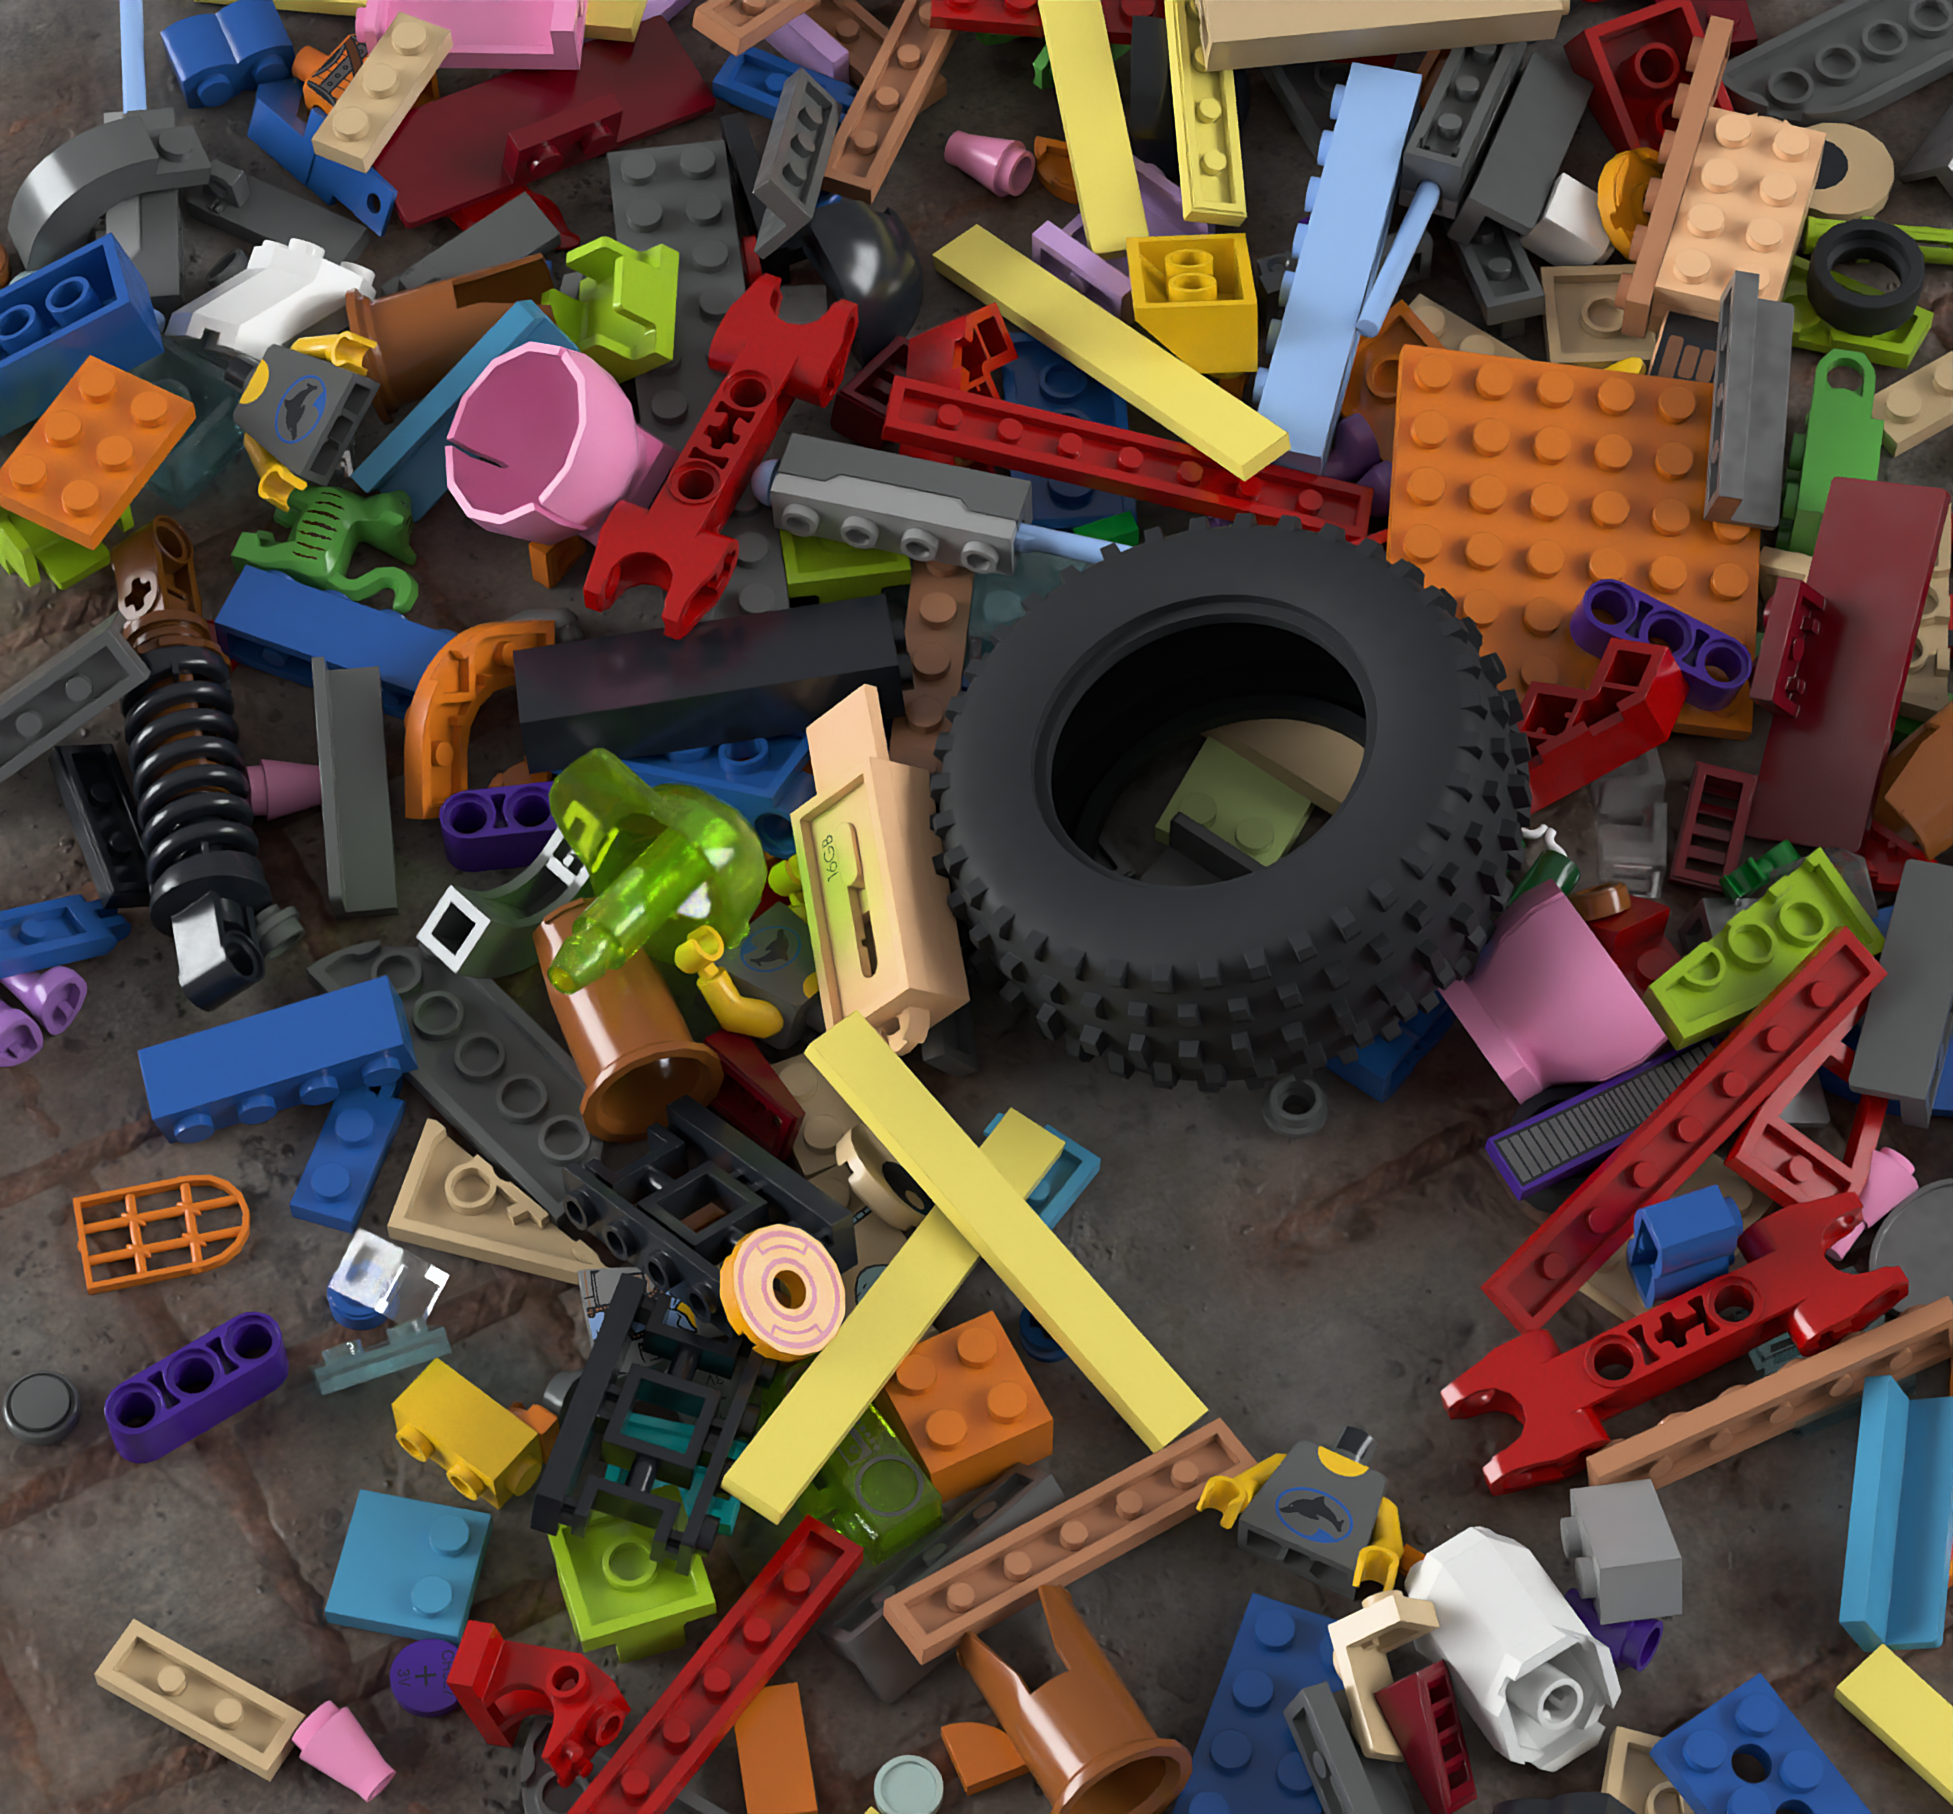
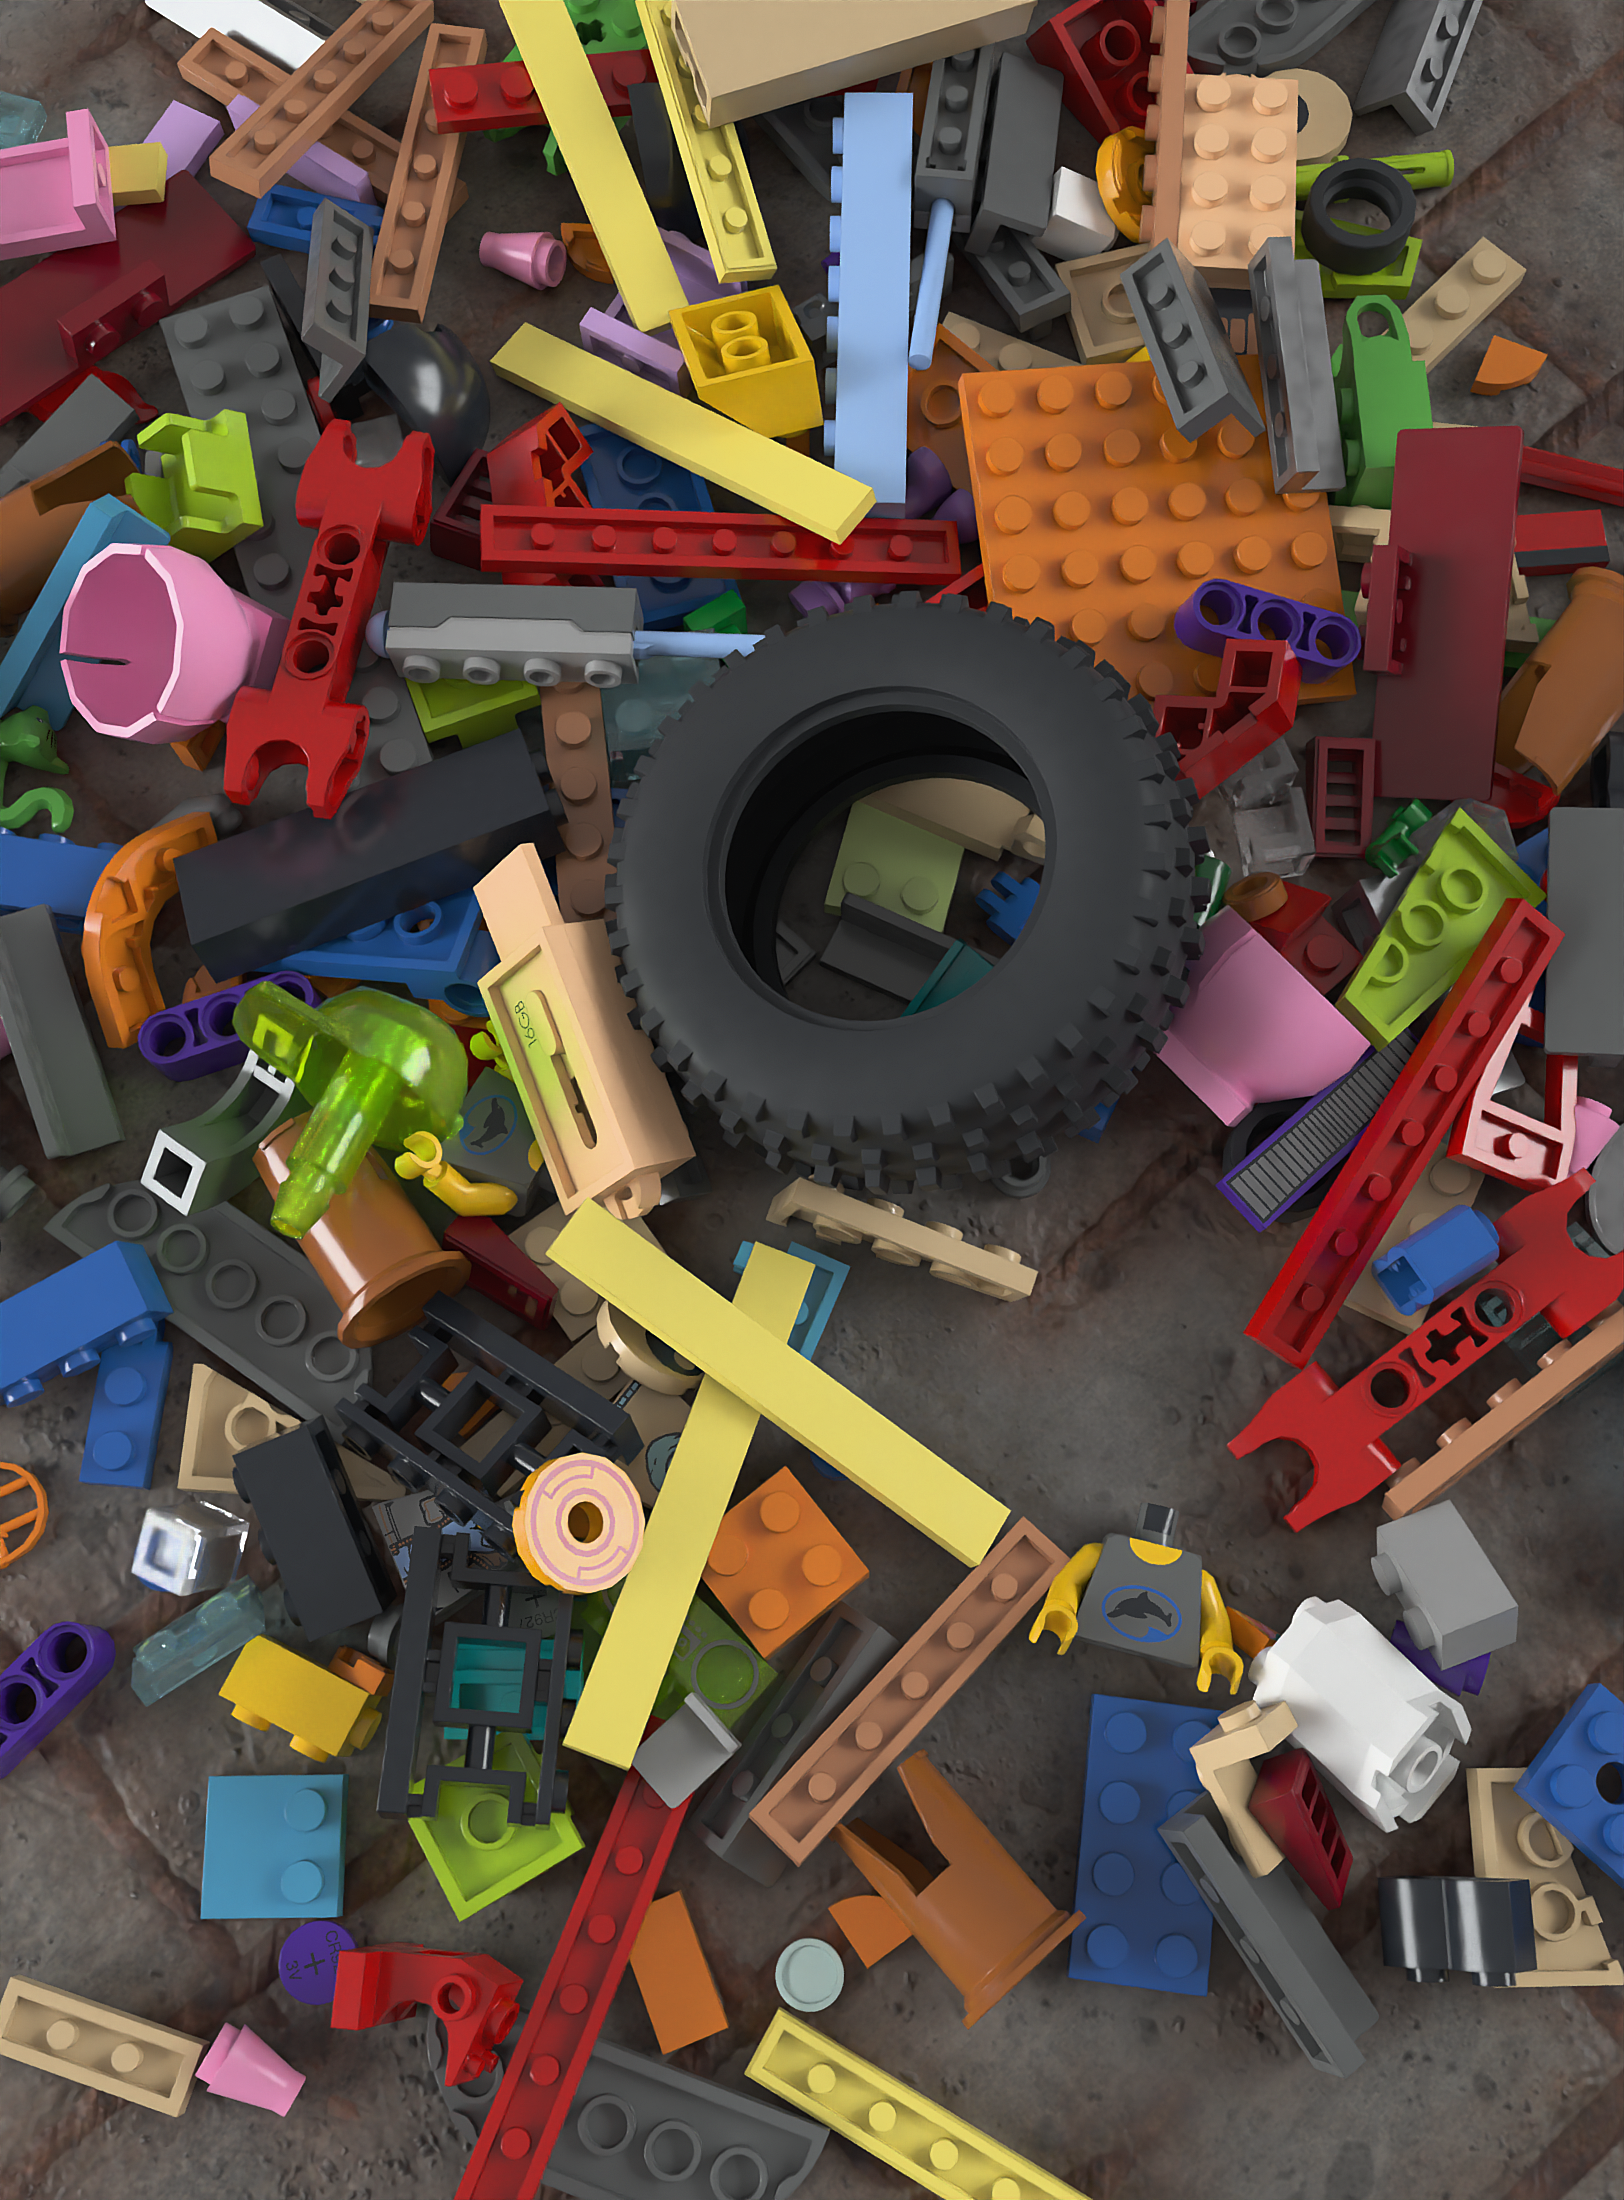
camera: 10 degrees left, 15 degrees up
none -> black brick [232,1414,398,1642]
none -> light grey bracket [632,1692,742,1808]
none -> tan wing [766,1174,1038,1302]
none -> dark grey panel [1120,237,1266,443]

